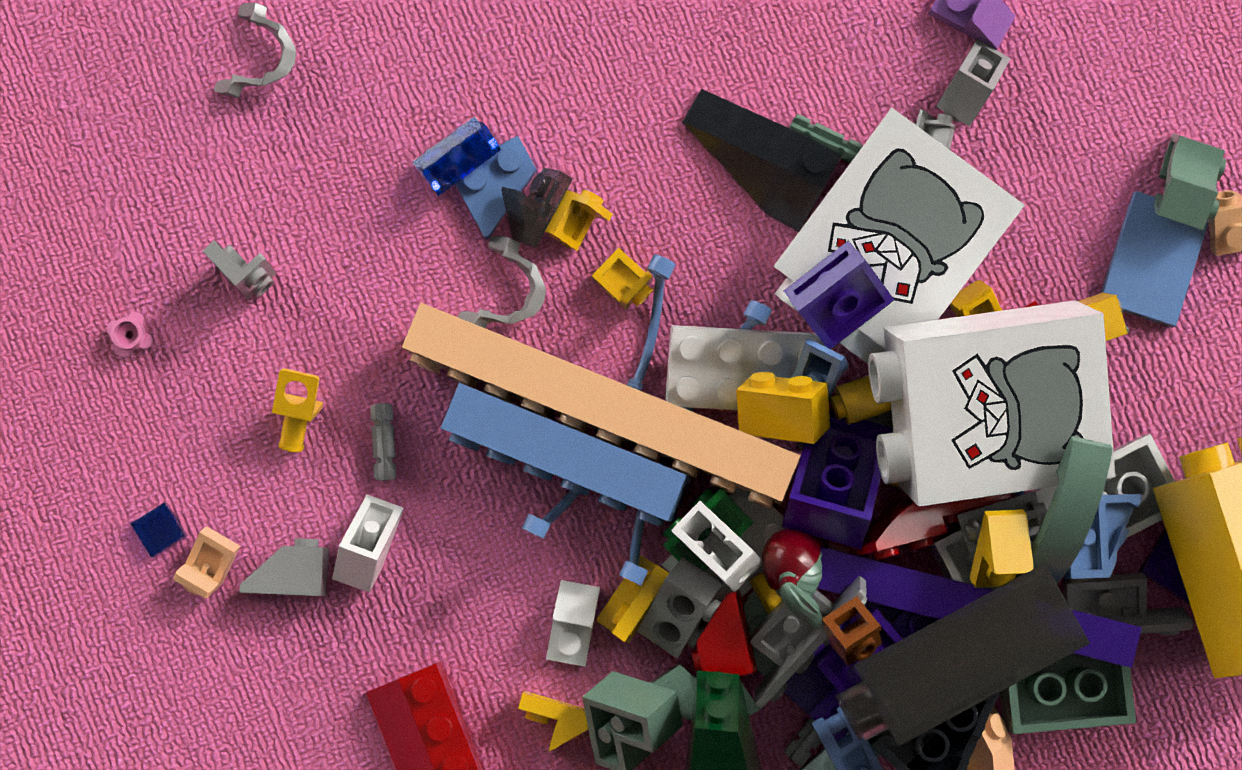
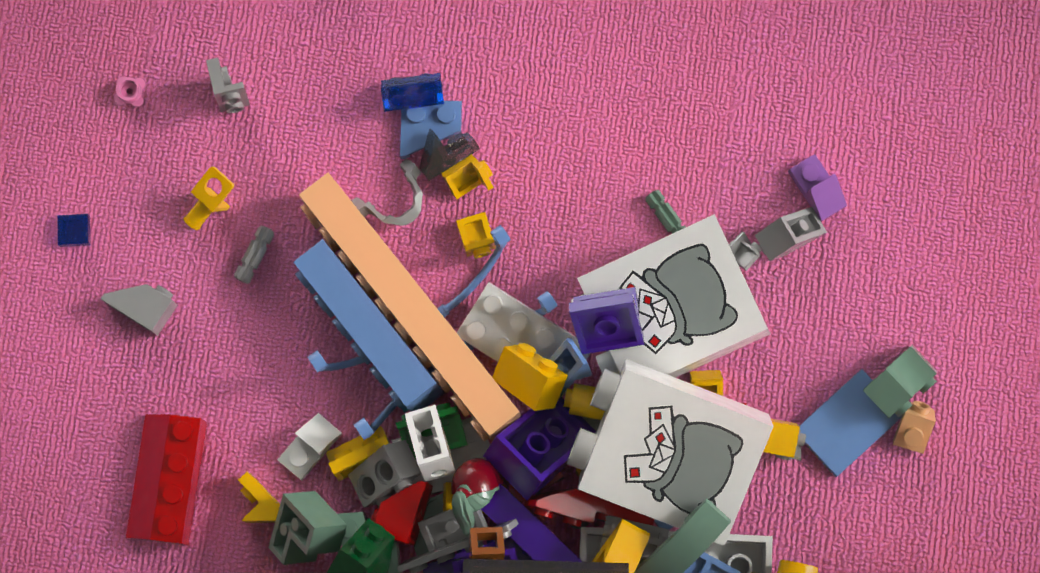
camera: 30 degrees right, 5 degrees down
light nougat bracket [173,526,241,598] -> none
white slope [332,495,404,593] -> none
black wedge [682,89,841,232] -> none

